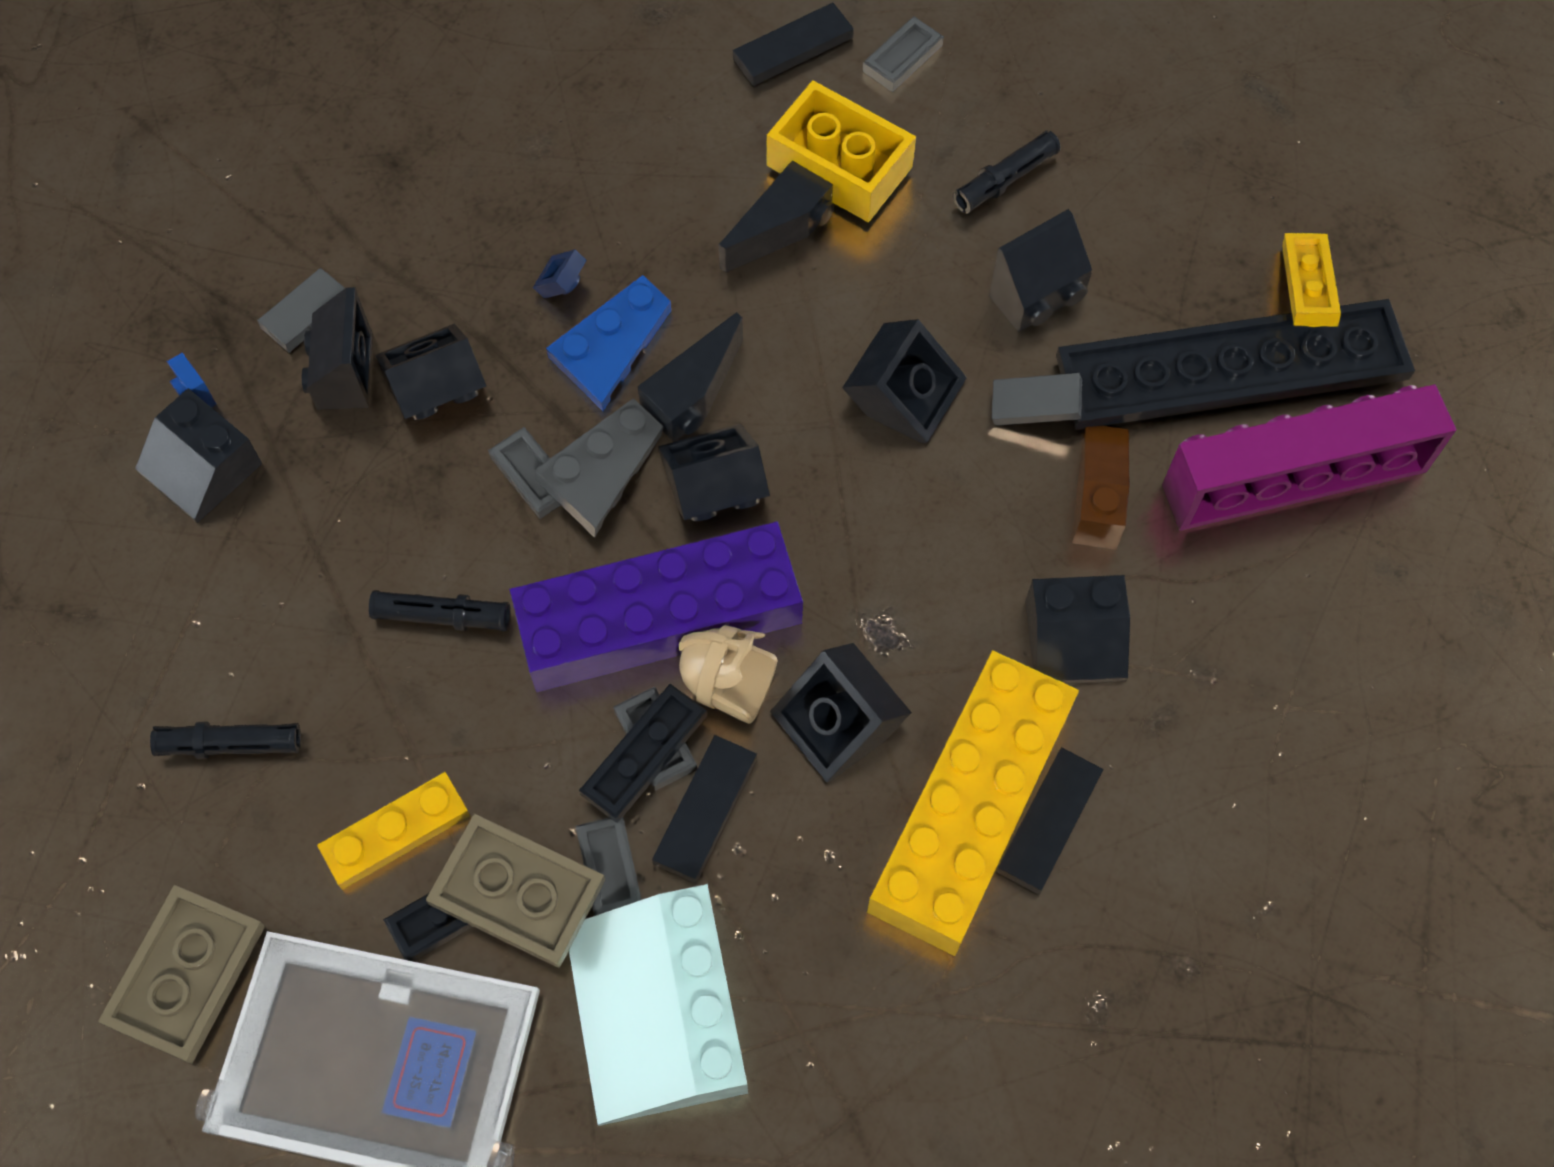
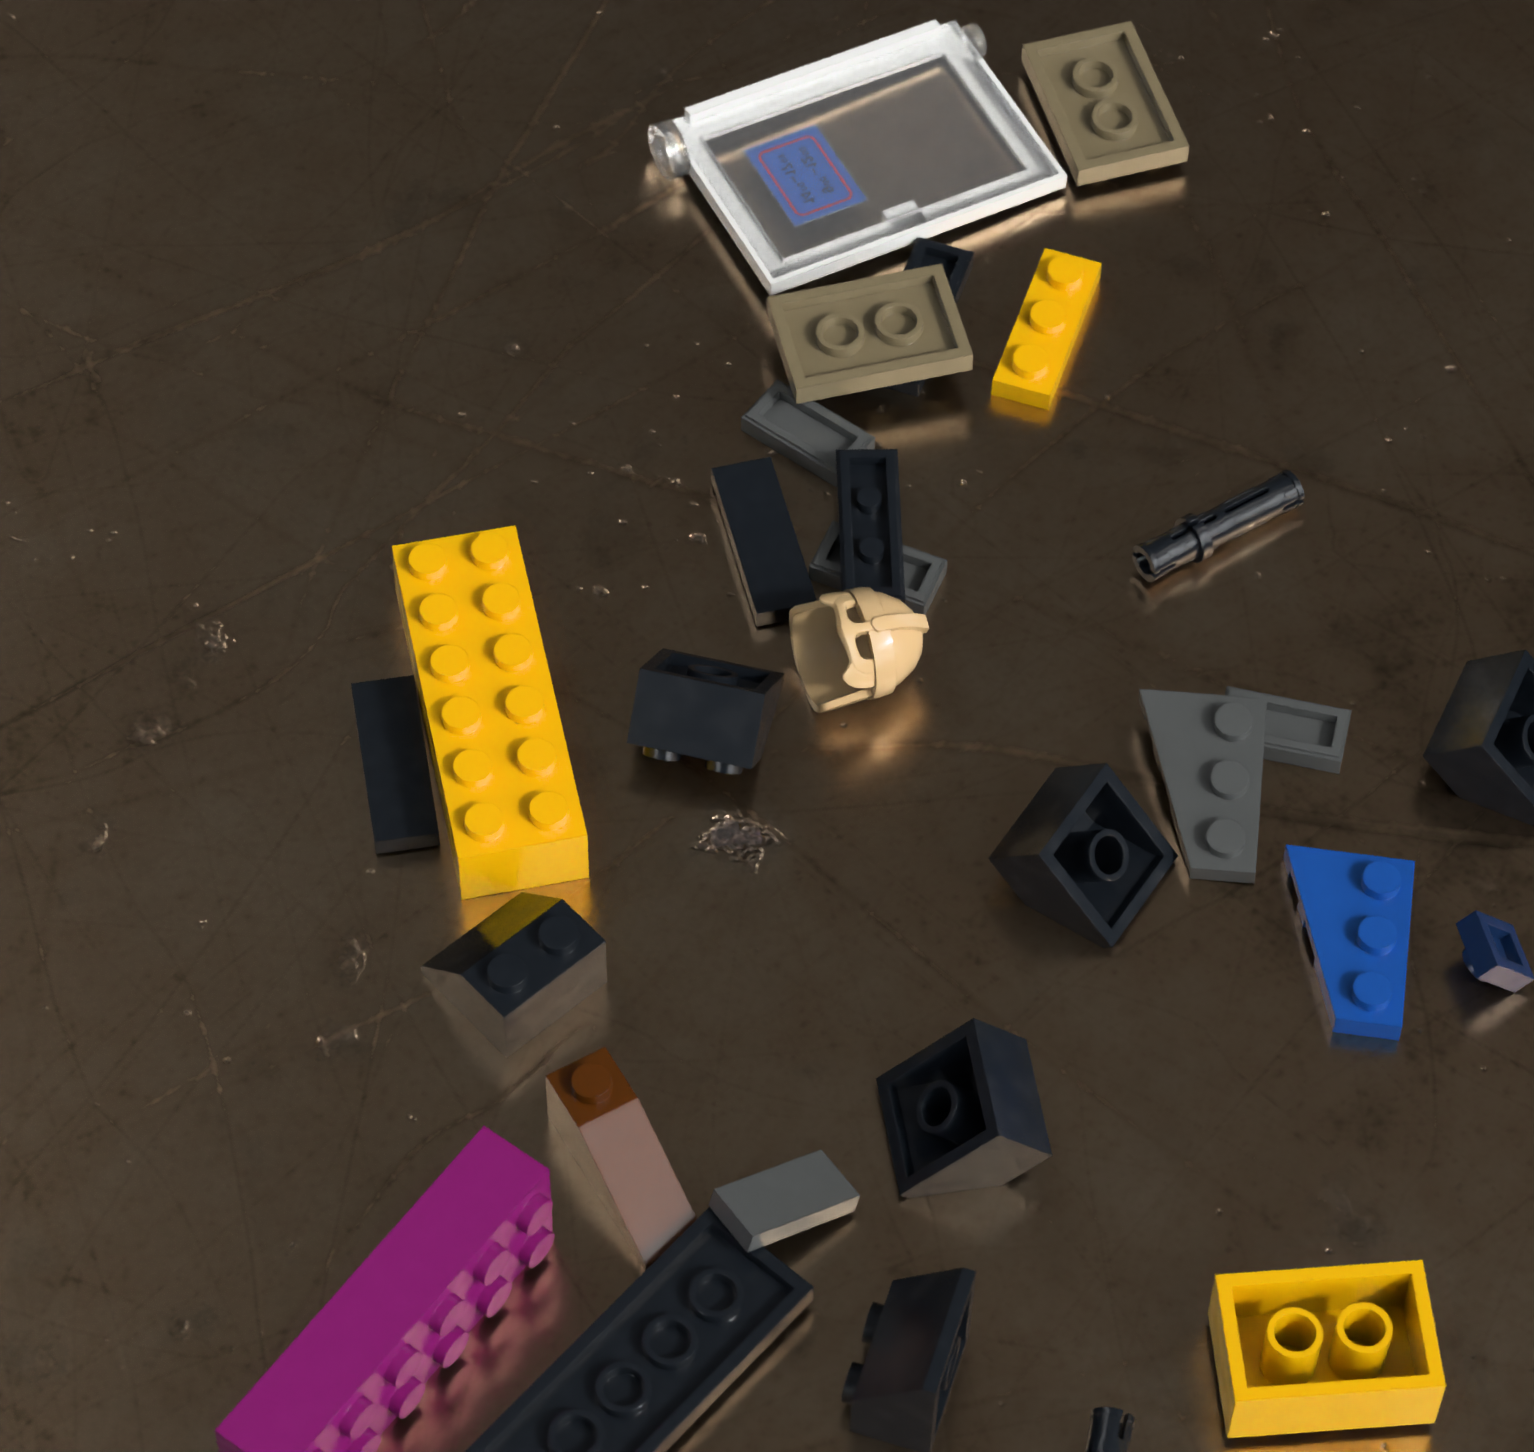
camera: 140 degrees right, 10 degrees down
black pin [150,721,301,759] -> none
dark purple brick [509,521,803,693] -> none
light aqua slope [569,884,748,1126] -> none
black slope [637,312,743,442] -> none
black slope [719,160,834,272] -> none

